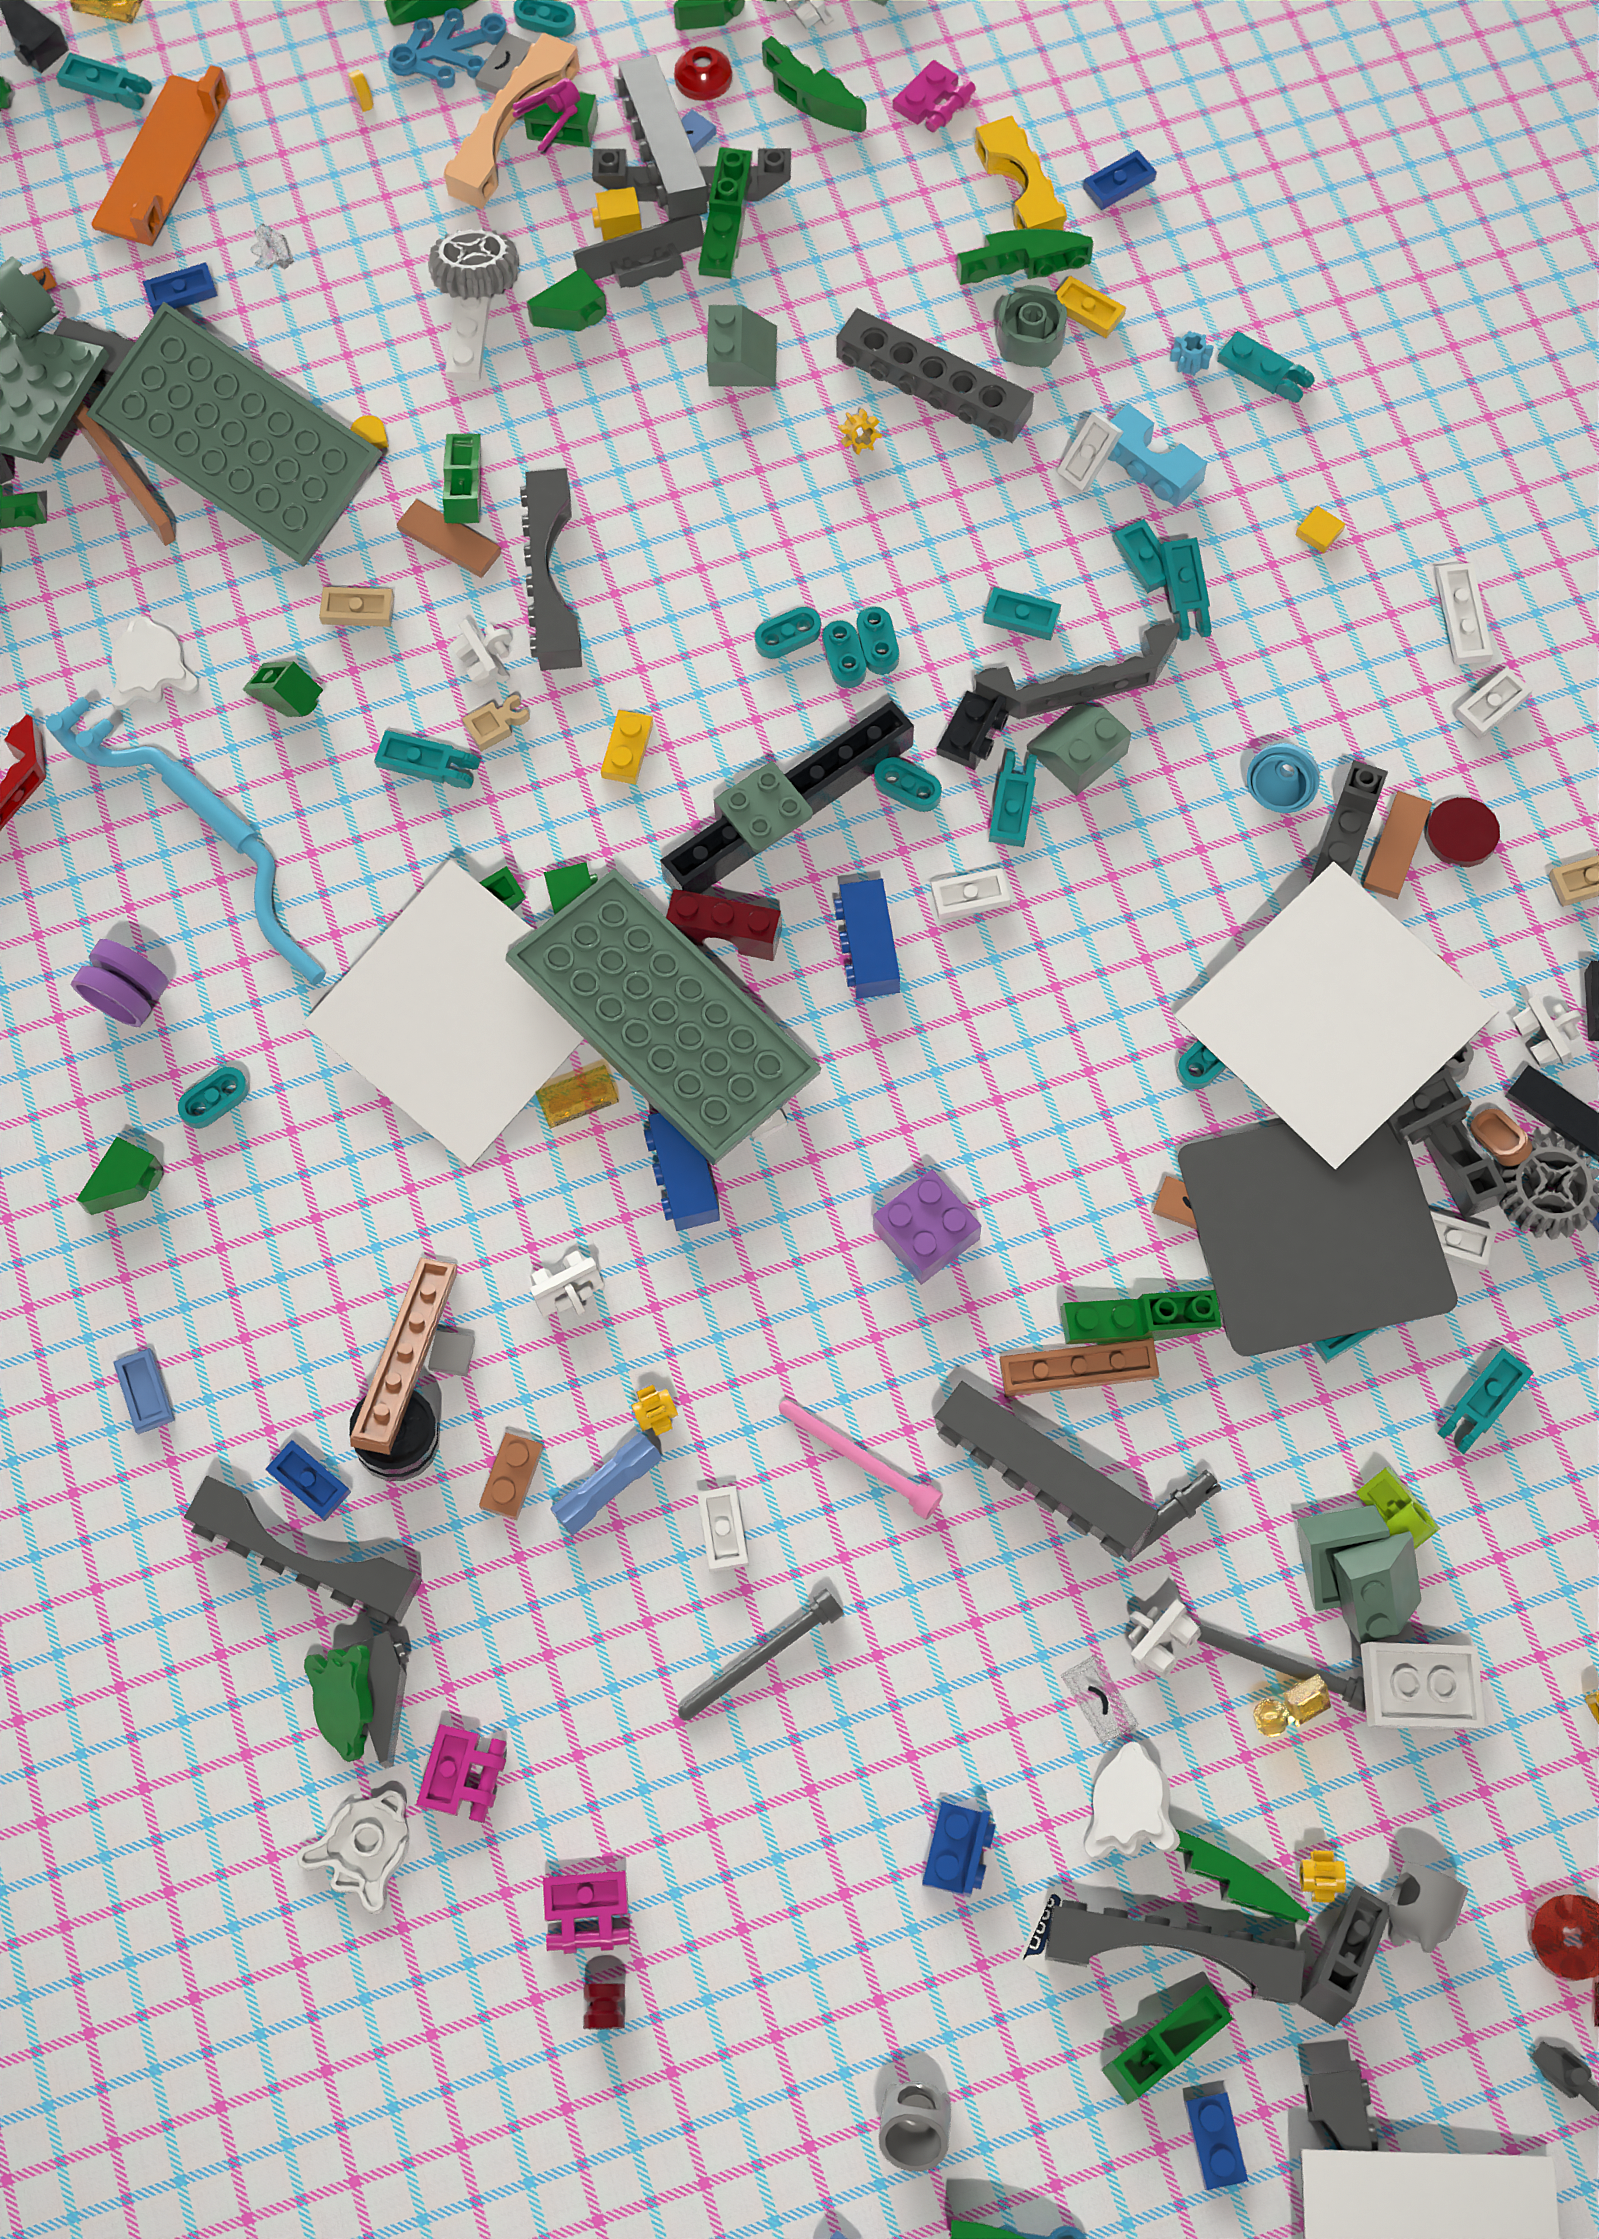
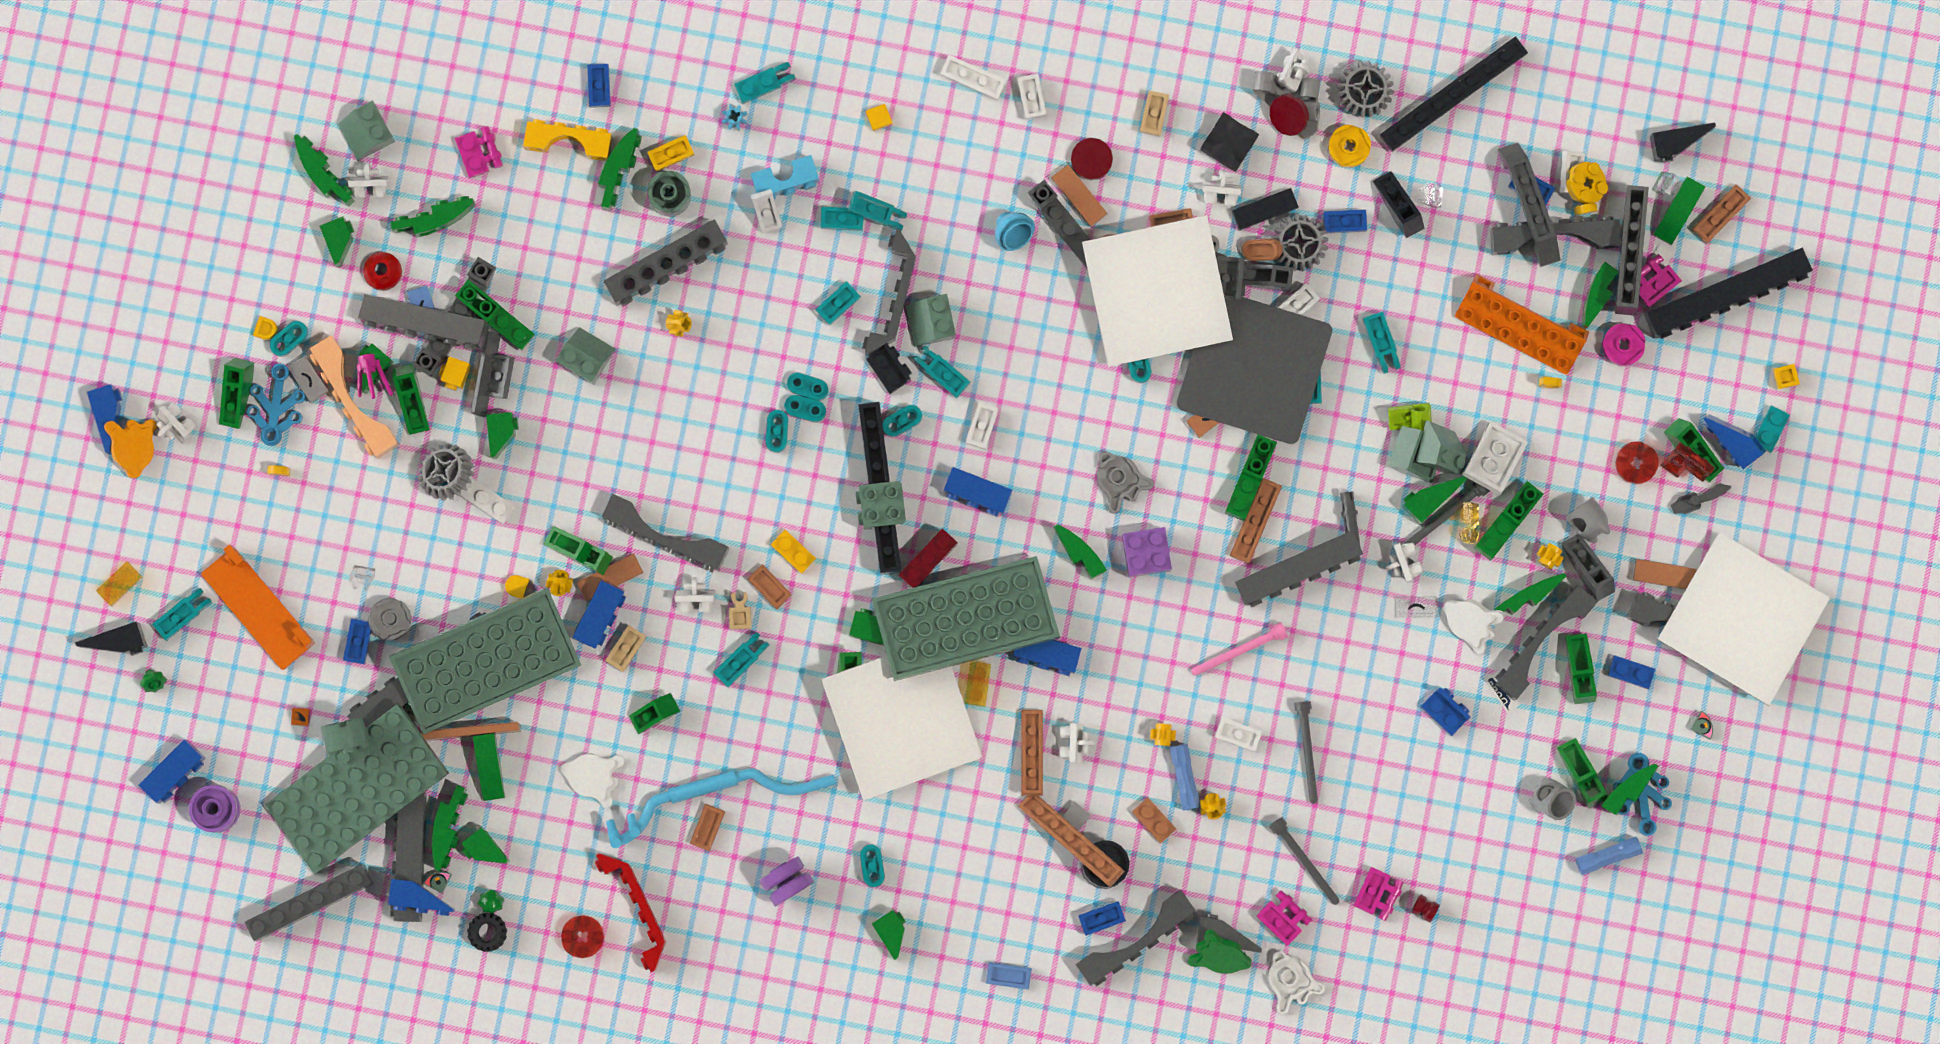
camera: 65 degrees left, 15 degrees up
none -> light grey tile [368,598,412,641]
none -> green slope [392,364,430,435]
none -> green slope [473,733,505,801]
none -> yellow gear [546,570,573,596]
none -> blue brick [572,578,626,649]
none -> nougat tile [690,804,725,851]
none -> nougat tile [747,564,792,609]
none -> nougat tile [1021,710,1043,796]
none -> green slope [1054,524,1107,580]
none -> light grey tile [1097,451,1154,514]
none -> yellow gear [1200,793,1226,820]
none -> dark grey piece [1269,817,1340,905]
none -> green slope [1402,476,1467,525]
none -> green slope [1474,481,1543,561]
none -> green slope [1557,738,1608,809]
none -> nougat tile [1633,559,1697,589]

